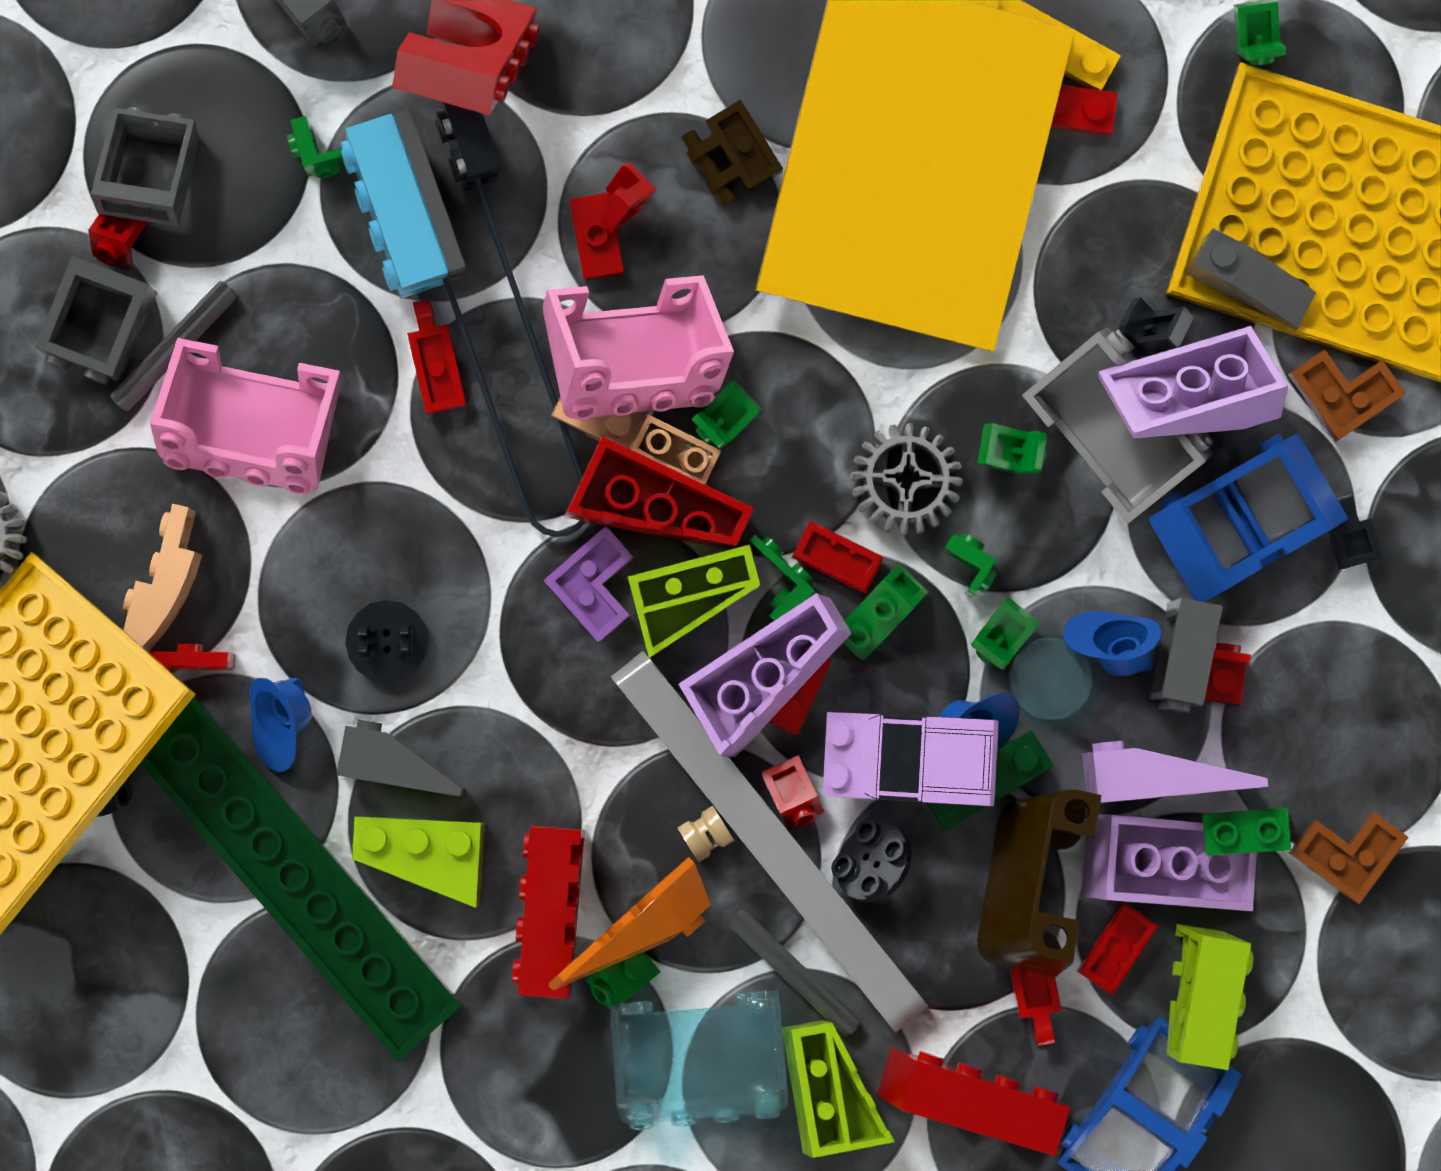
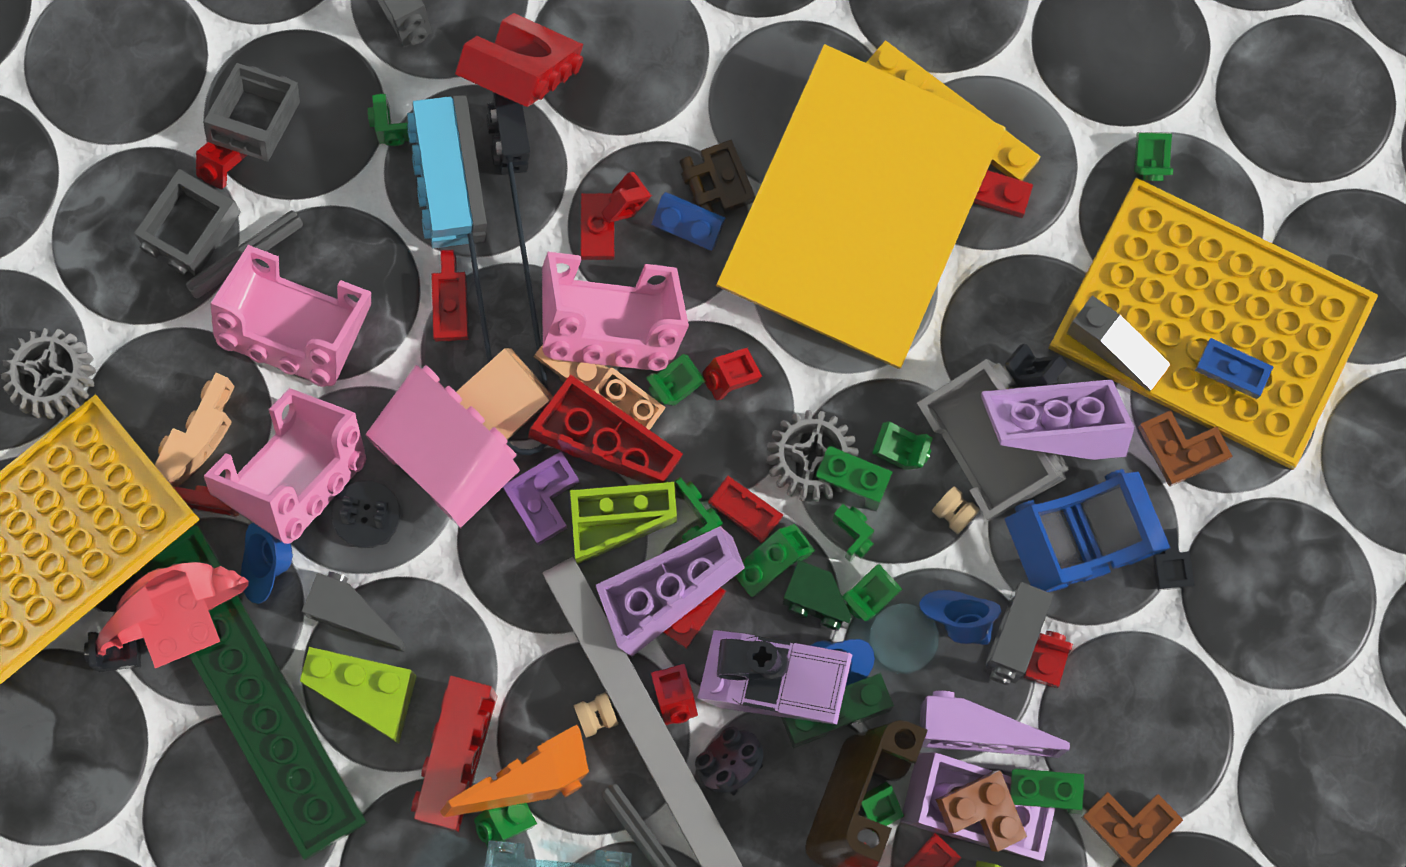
camera: 10 degrees right, 10 degrees down
none -> black bracket [84,632,141,672]
none -> coral animal [96,562,249,668]
none -> bright pink windscreen [204,388,366,544]
none -> bright pink windscreen [365,365,520,528]
none -> light nougat panel [456,348,553,440]
none -> blue plate [651,192,726,251]
none -> red bracket [702,348,762,401]
none -> black piece [717,639,789,681]
none -> dark green slope [783,560,852,631]
none -> green bracket [816,446,892,511]
none -> green tile [860,782,904,833]
none -> tan wheel [932,486,980,534]
none -> plate [935,770,1027,852]
none -> blue plate [1195,338,1273,399]

